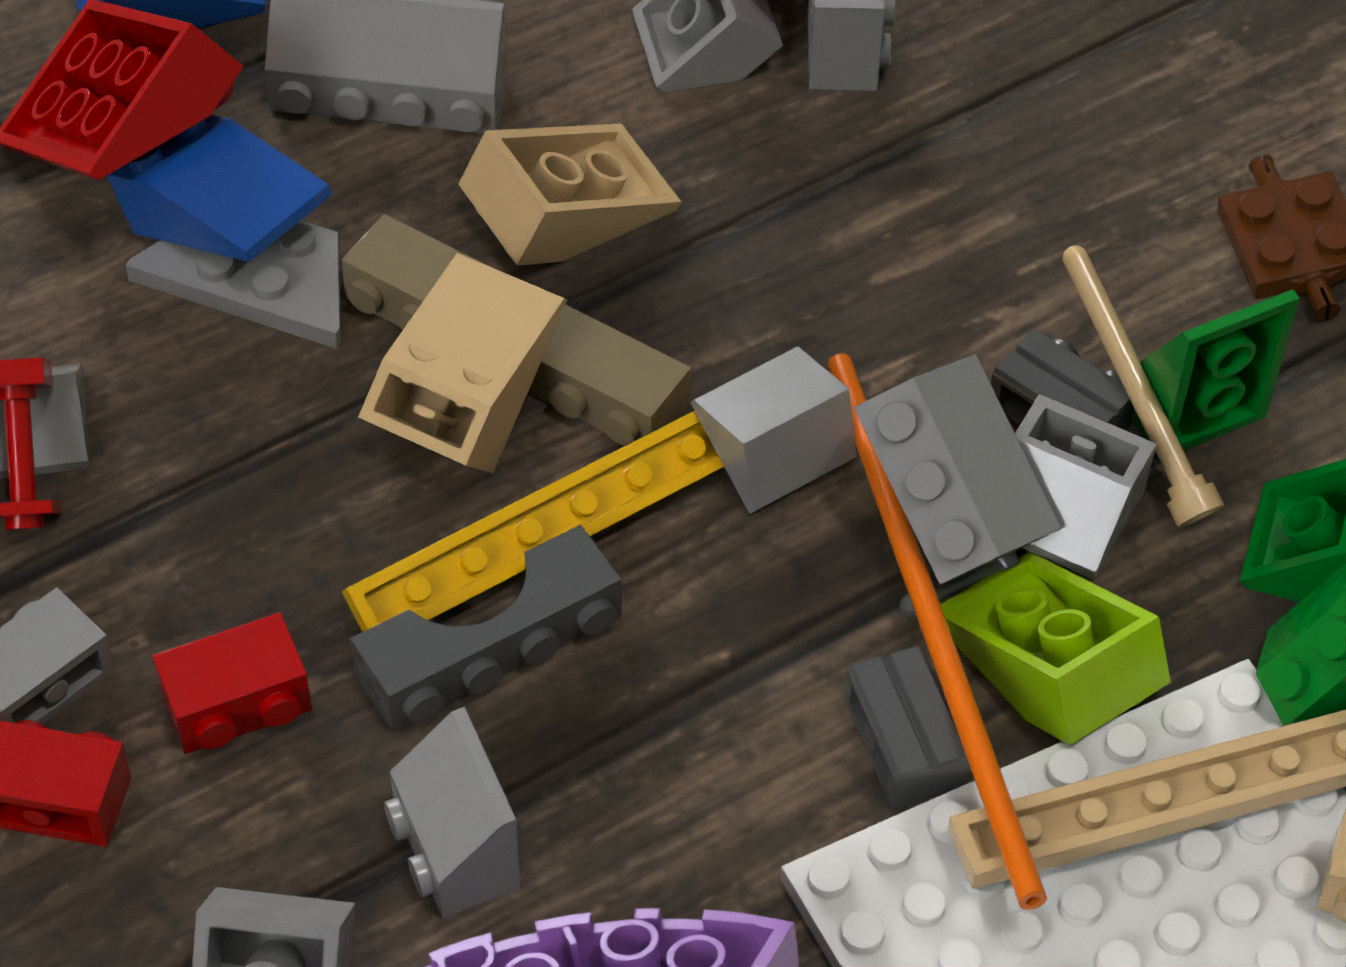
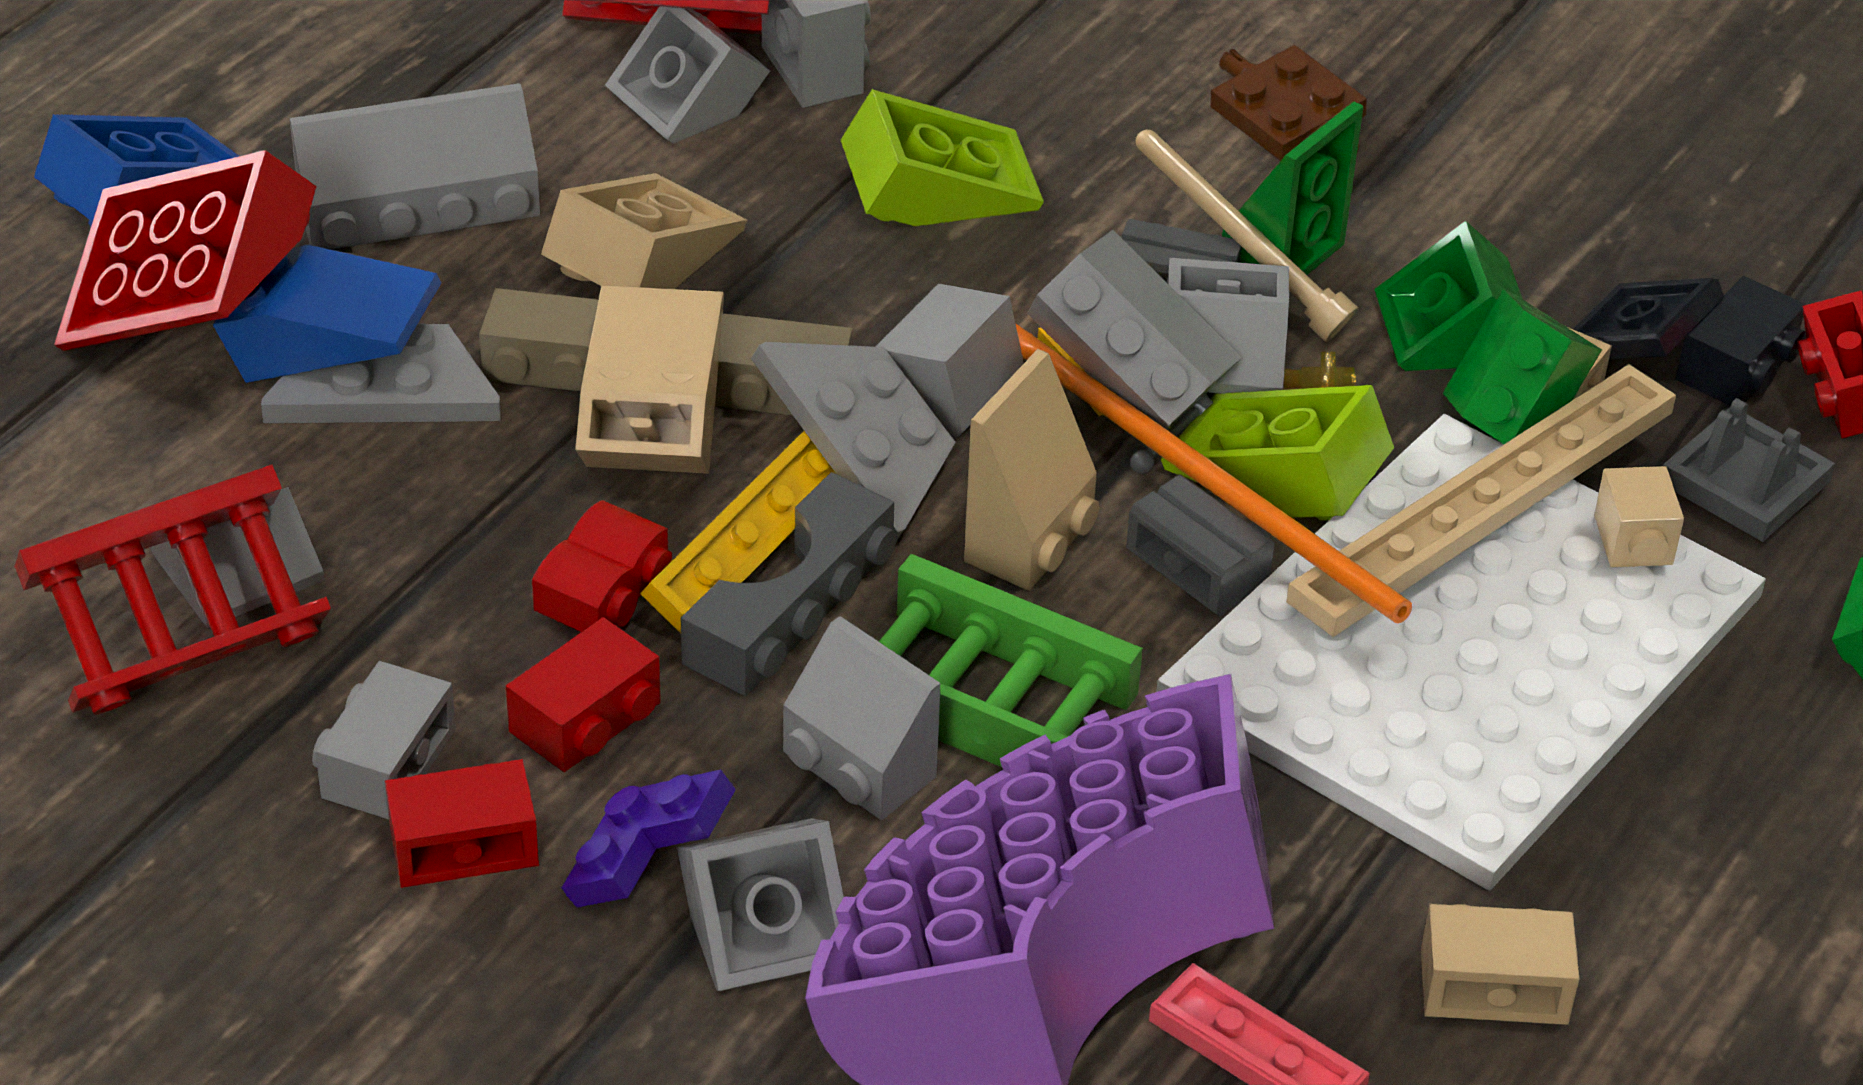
camera: 25 degrees left, 10 degrees down
none -> red brick [532,500,672,632]
none -> dark purple plate [561,770,736,908]
none -> light grey wing [751,342,956,540]
none -> lime slope [841,89,1044,226]
none -> bright green fence [879,554,1143,767]
none -> tan slope [964,349,1099,591]
none -> clear yellow piece [1283,352,1357,389]

